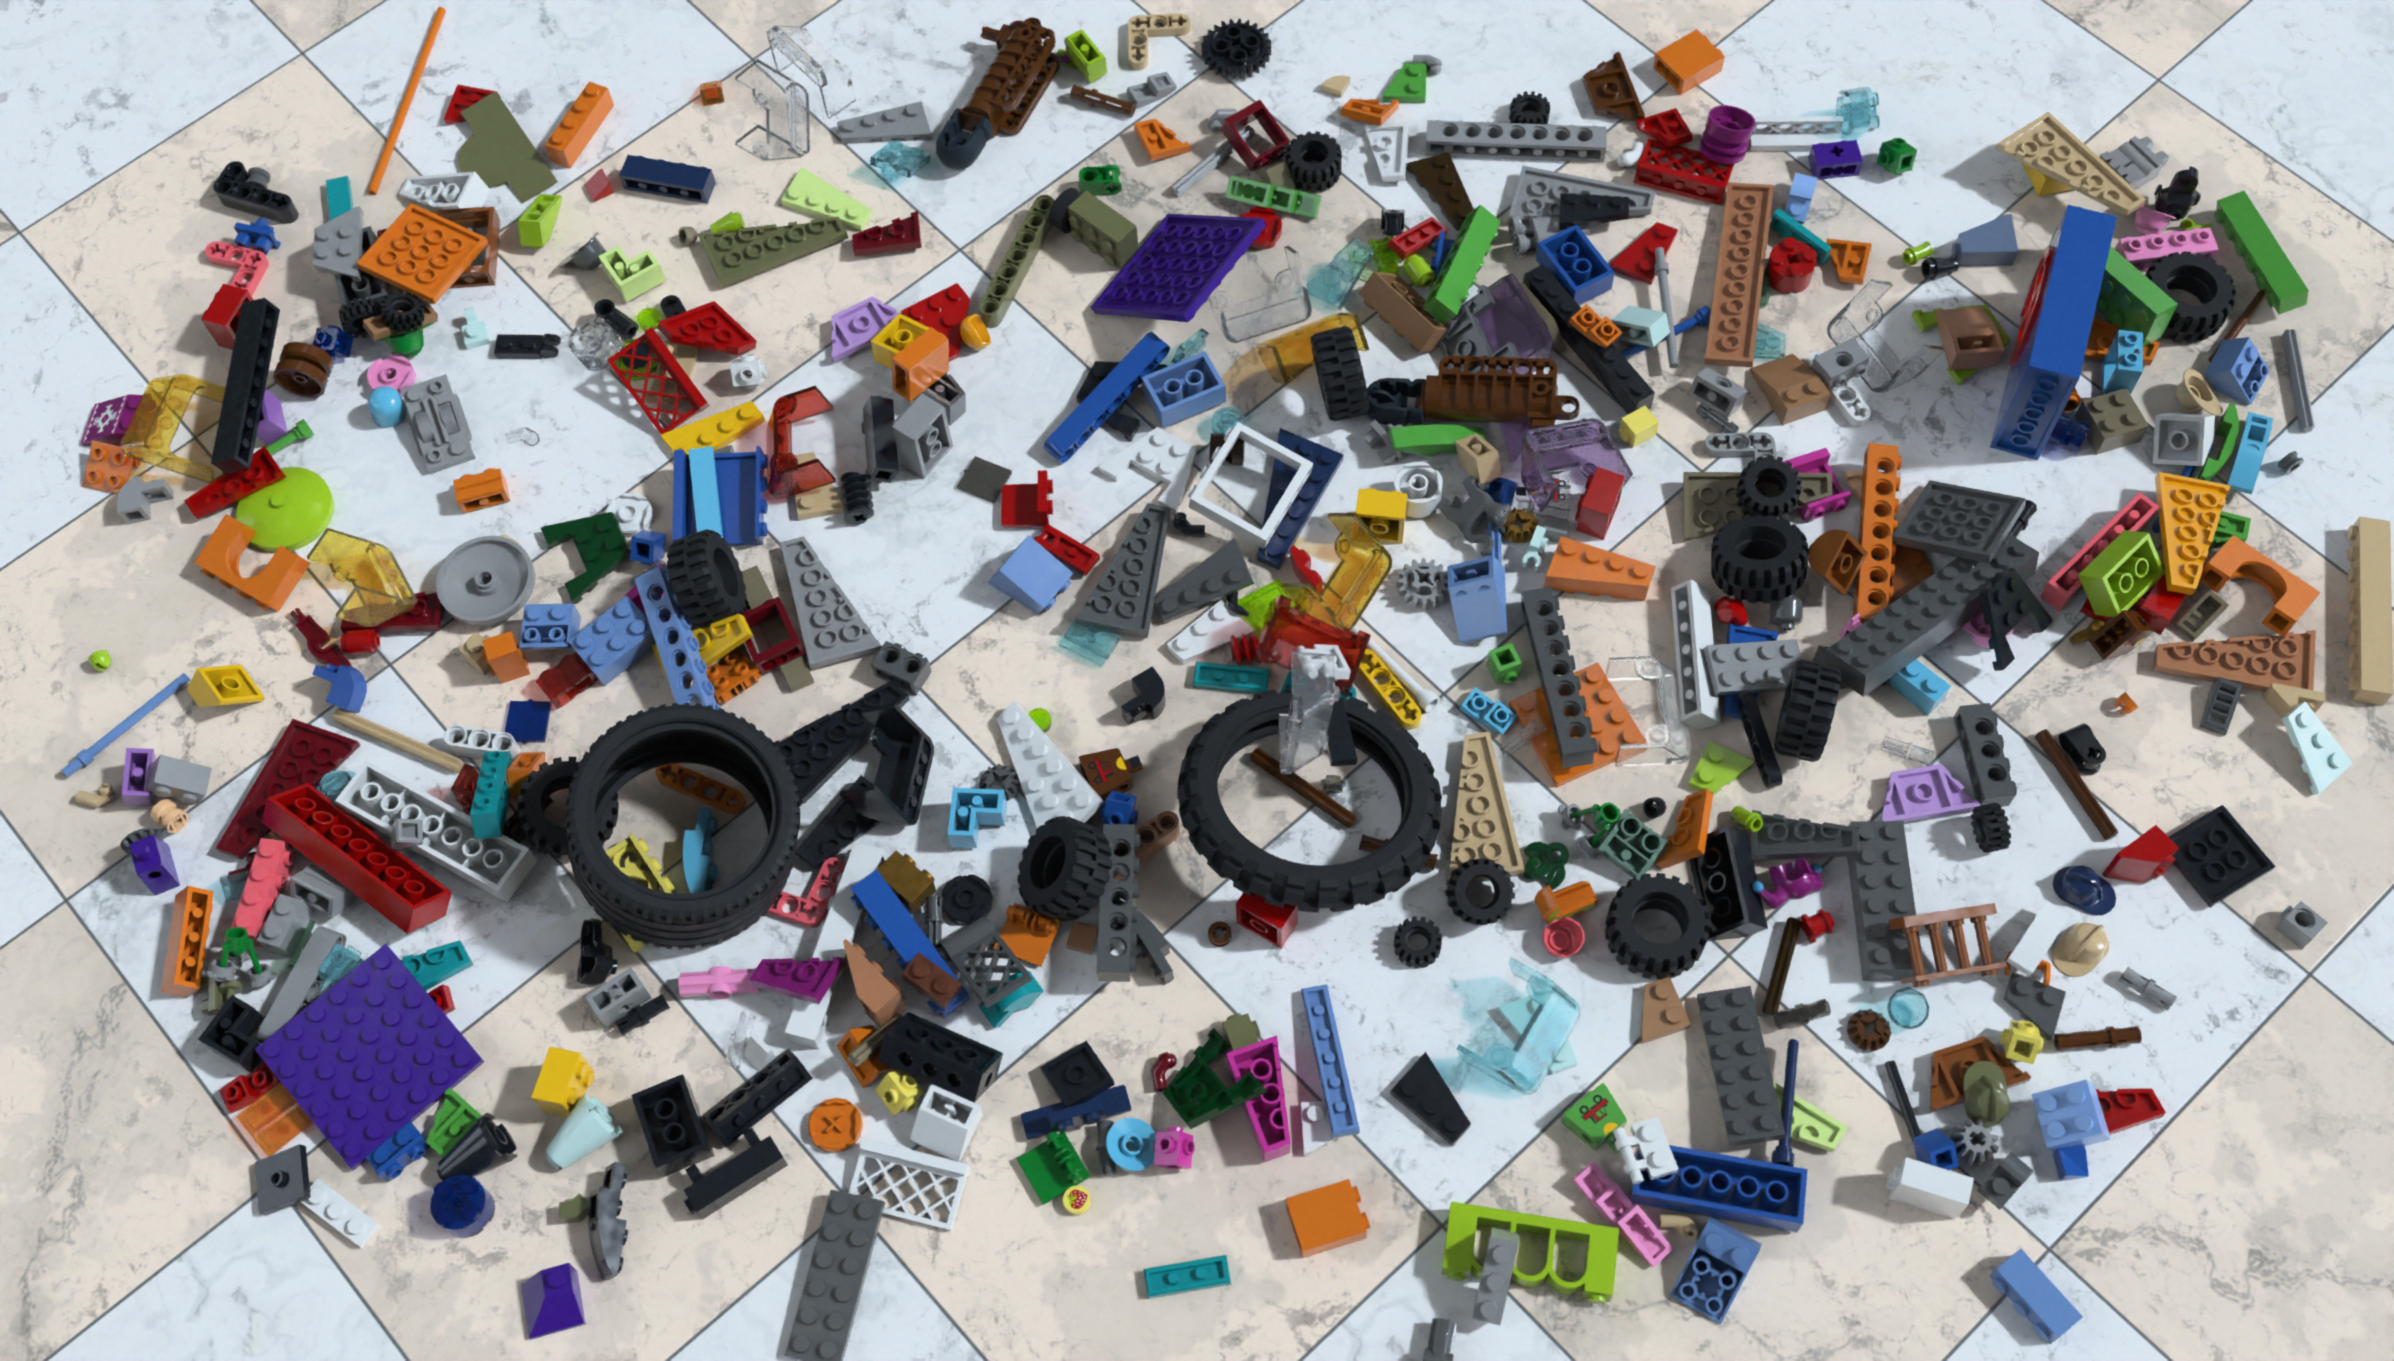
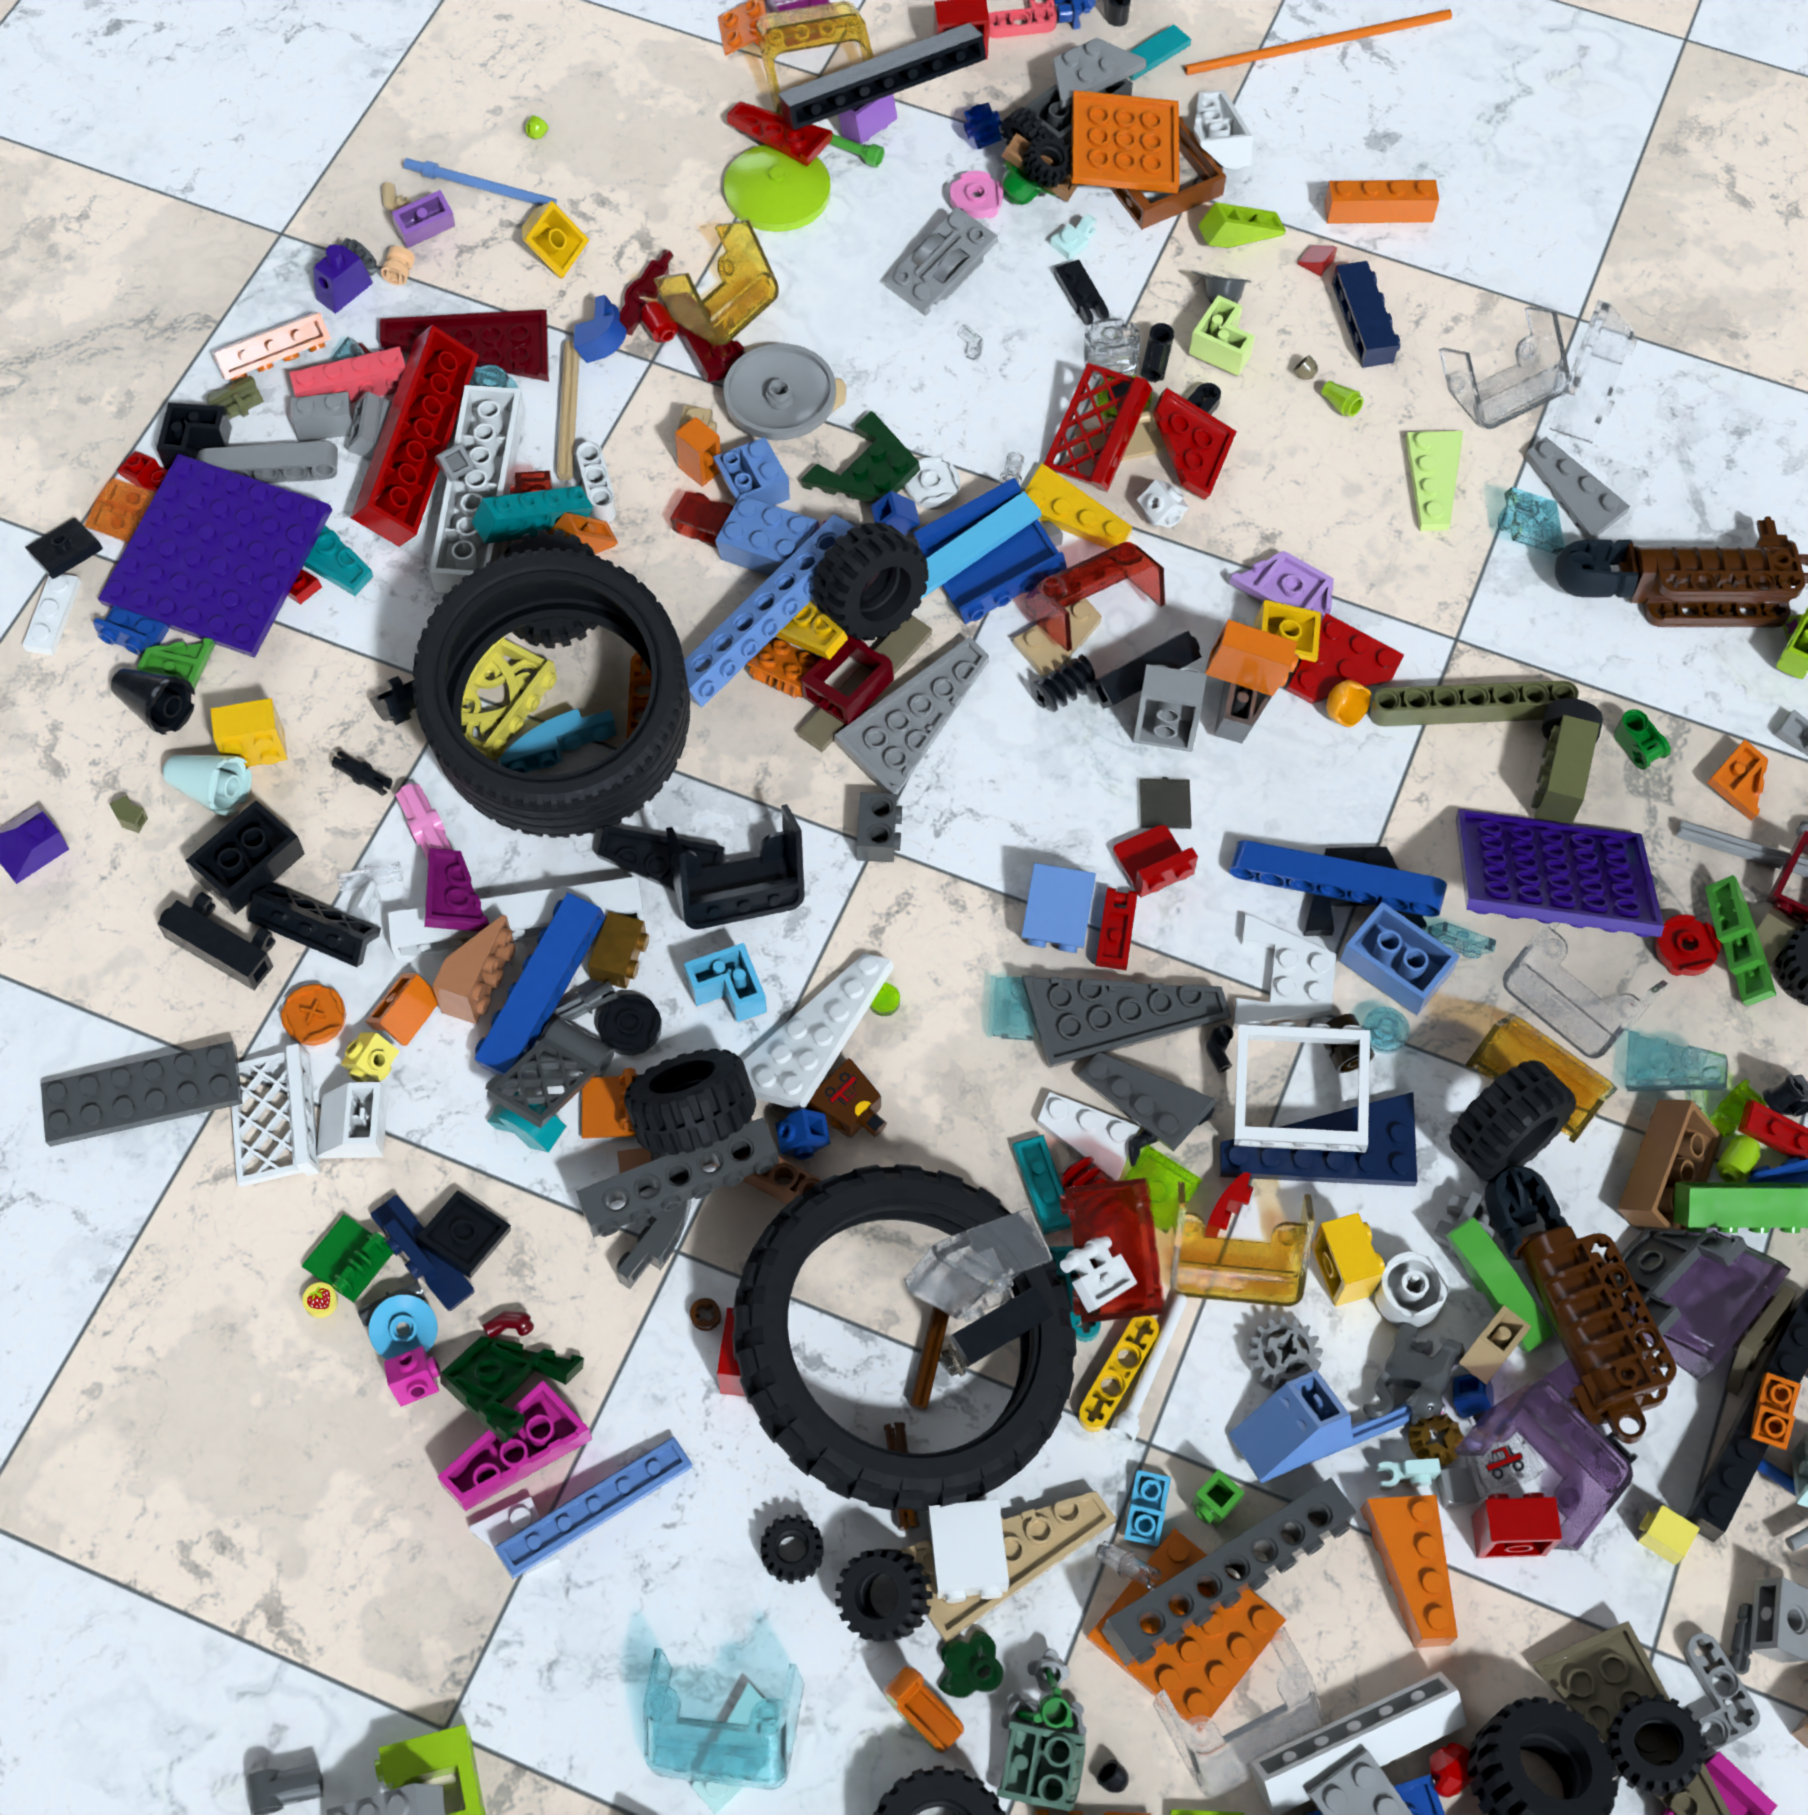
camera: 60 degrees right, 0 degrees up
light grey brick [117,476,174,525] -> none
light grey brick [147,755,212,804] -> none
orange arch [194,514,310,612] -> none
plant [207,927,277,988] -> none
reddish brown wheel [273,342,334,398] -> none
clear green piece [285,920,316,971] -> none
clear light blue brick [318,944,364,983] -> none
medium azure helmet [368,386,407,427] -> none
clear blue brick [430,1175,495,1238] -> none
red wing [443,84,500,125] -> none
orange brick [453,468,510,513] -> none
olive sticker [458,91,558,203] -> none
clear blue piece [505,699,552,744] -> none
light grey brick [585,967,651,1027] -> none
slope [588,1162,628,1280] -> none
clear neon green tile [637,308,662,331] -> none
olive wing [698,216,848,288] -> none
clear orange slope [700,80,724,106] -> none
coral beam [767,857,845,928] -> none
black wing [773,681,910,804] -> none
dark tan axle [848,1014,903,1066] -> none
dark red wing [852,211,922,257] -> none
black brick [878,1012,1003,1103] -> none
copper brick [902,952,962,1011] -> none
dark grey gear [979,763,1020,801] -> none
reddish brown pin [1070,85,1136,117] -> none
black brick [1121,666,1166,724] -> none
teal tile [1144,1255,1231,1299] -> none
olive brick [1223,1013,1261,1051] -> none
orange brick [1286,1179,1370,1258] -> none
black wing [1390,1052,1471,1146] -> none
coral hair [1542,917,1584,958] -> none
none -> white brick [928,1499,1009,1603]
none -> clear axle [999,452,1025,485]

